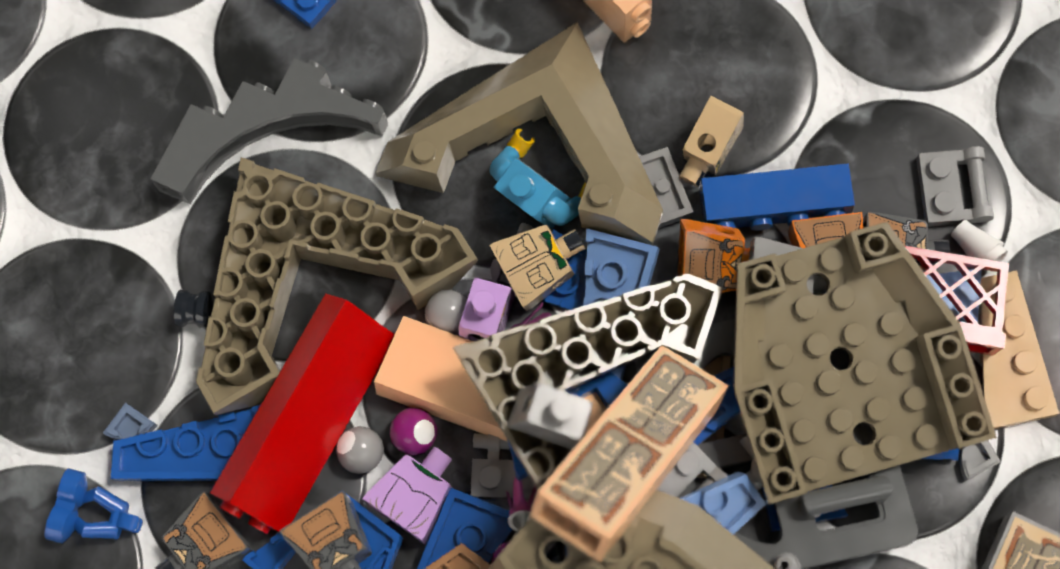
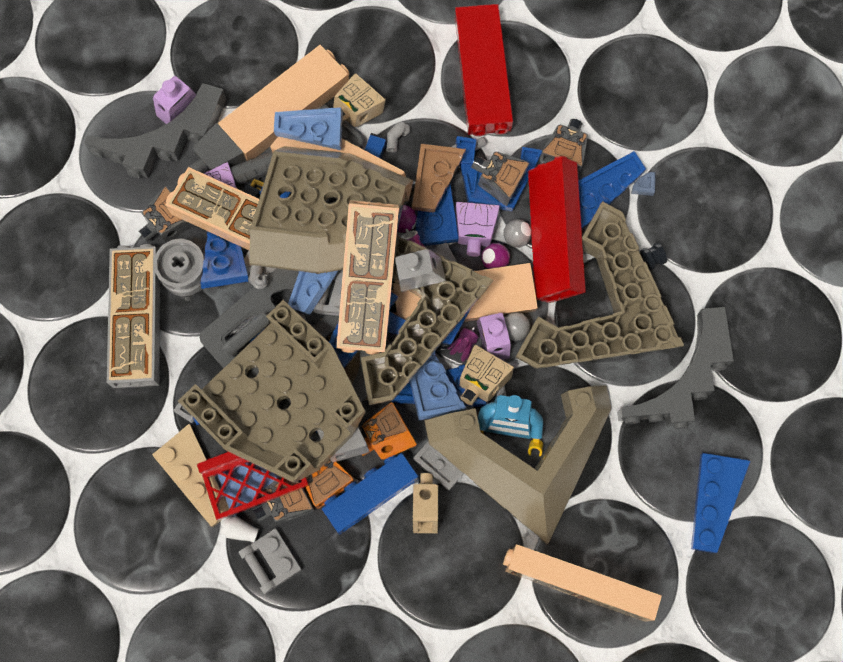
camera: 145 degrees right, 0 degrees up
blue piece [45,468,143,544] -> none

